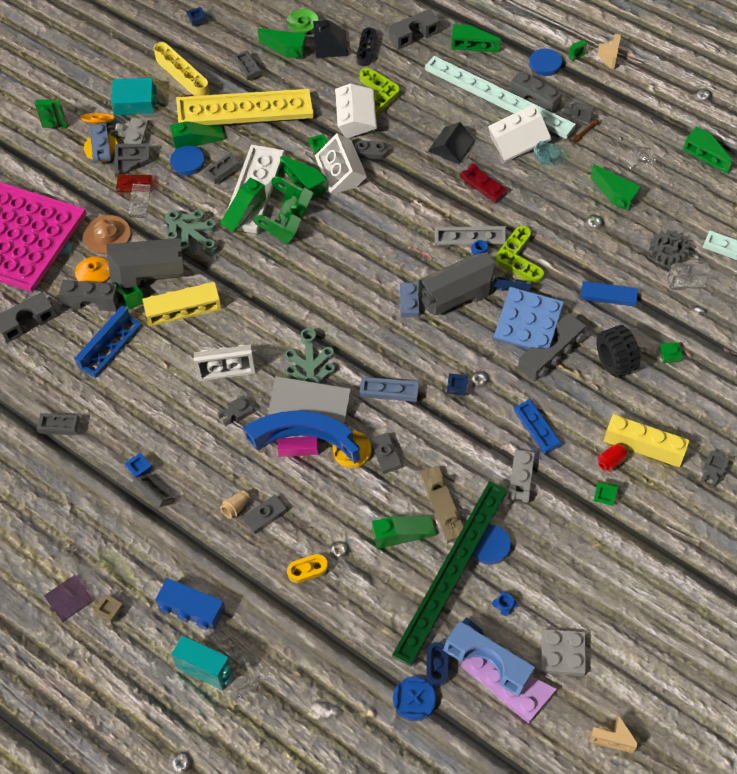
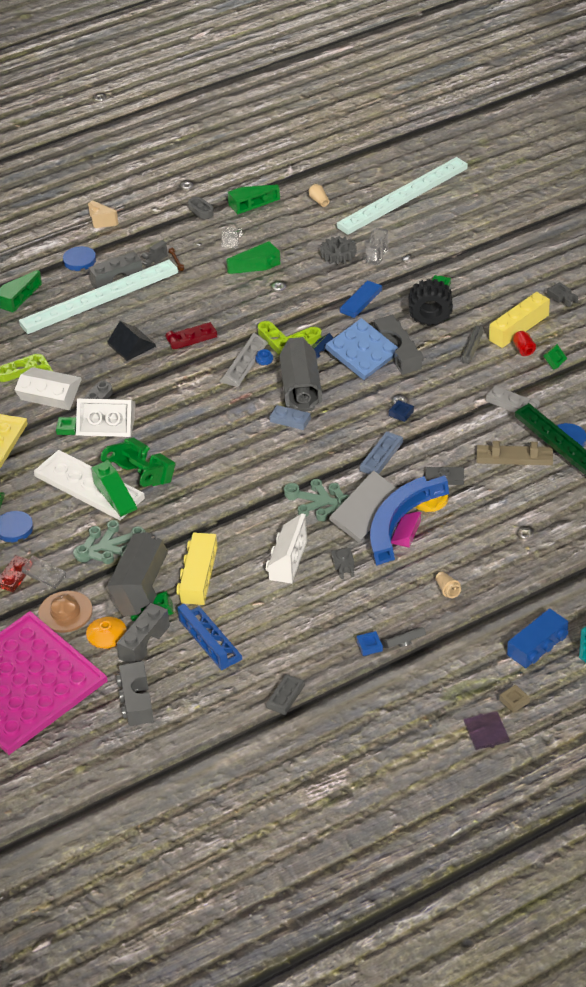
camera: 65 degrees left, 15 degrees down
dark grey plate [204,153,242,184] -> none
dark grey plate [242,494,287,534] -> none
green slope [280,155,328,200] -> none
yellow plate [287,554,328,583] -> none
green slope [372,516,436,549] -> none
white slope [488,104,551,162] -> none
blue tile [513,399,562,455] -> none
clear light blue hair [533,141,561,165] -> none
green plate [569,39,587,61] -> none
none -> dark grey plate [188,197,214,220]
none -> dark grey axle [461,325,483,364]

